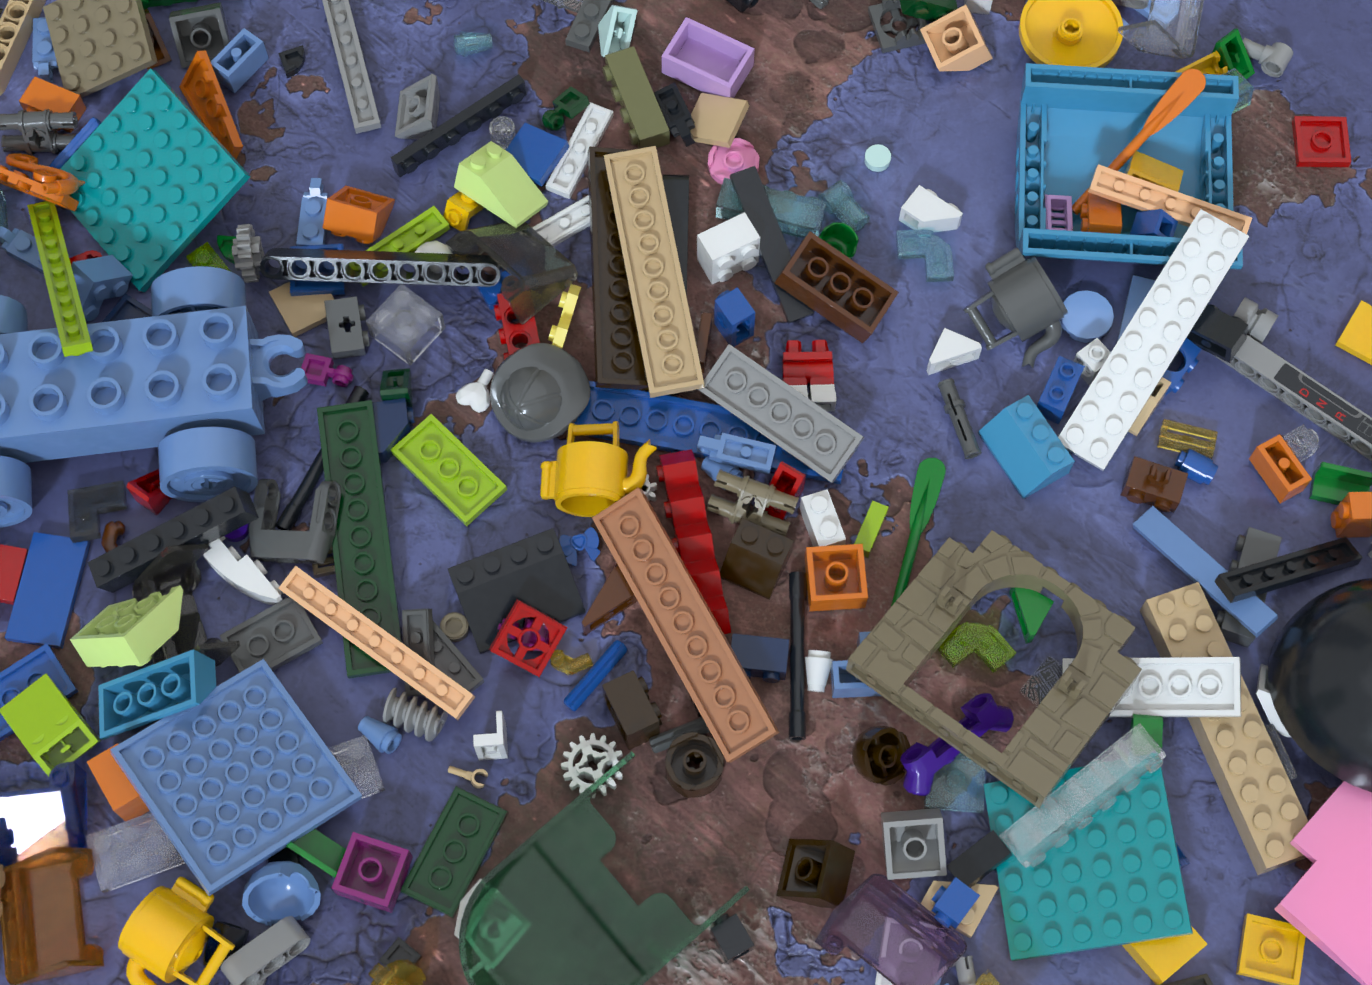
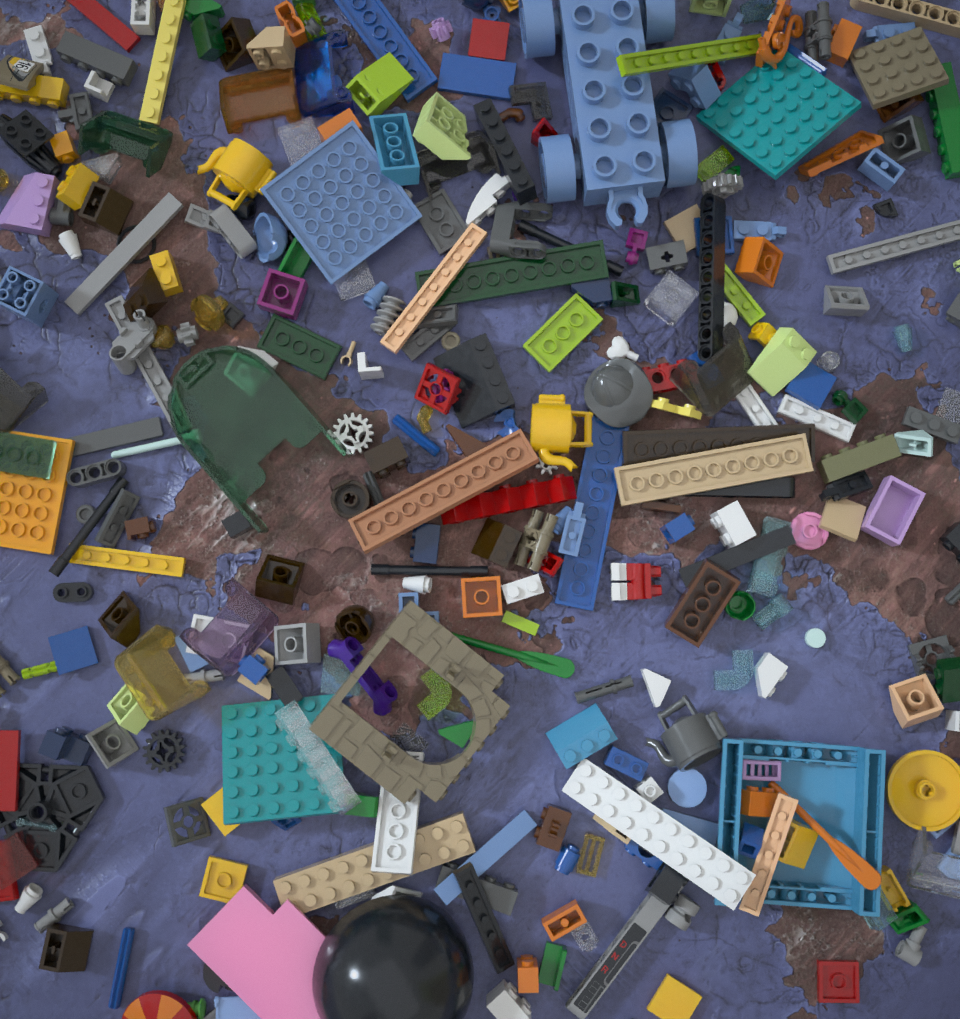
camera: 90 degrees right, 15 degrees up
black plate [391,74,527,177] -> none
light grey plate [698,344,865,483] -> none

